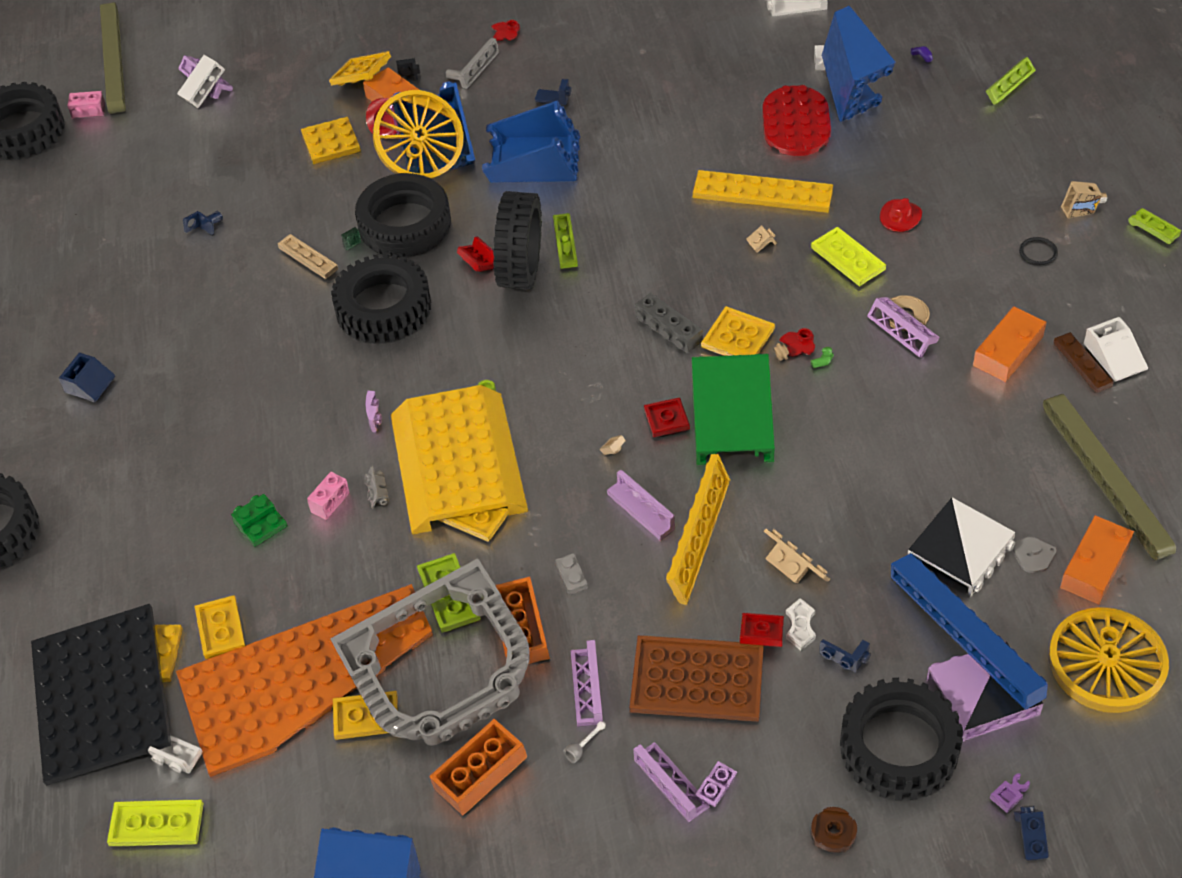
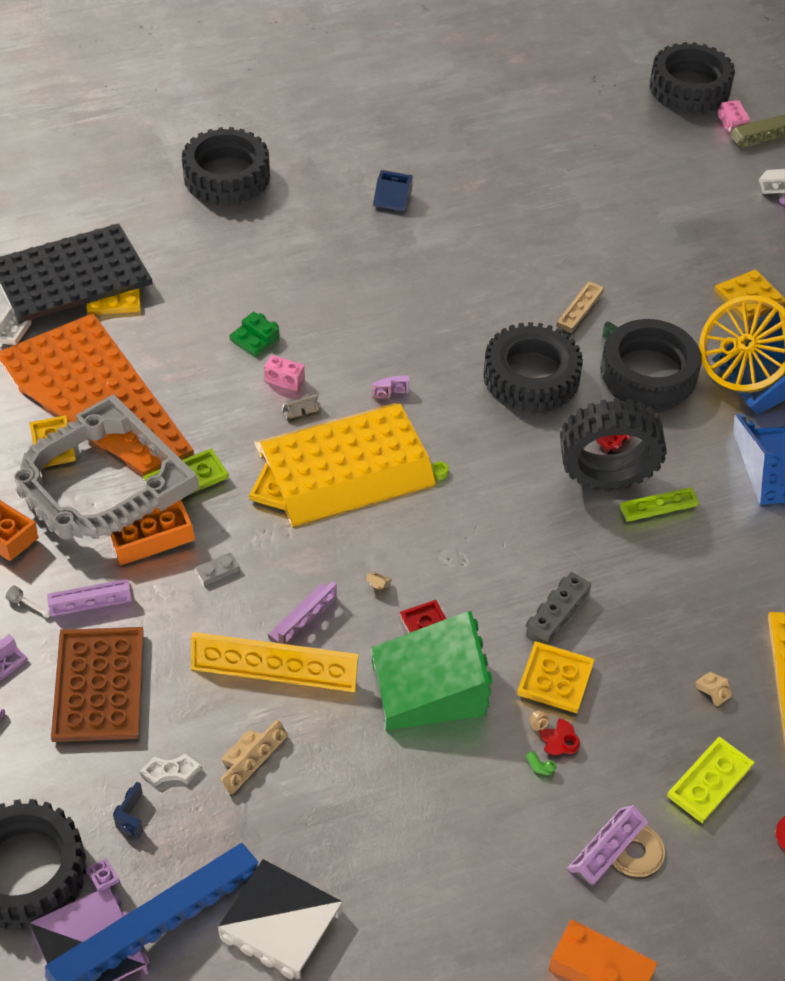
camera: 75 degrees right, 0 degrees up
dark blue bracket [183,211,223,235] -> none
yellow plate [194,595,245,660] -> none
red plate [740,613,784,647] -> none
none -> lavender slope [85,858,120,892]

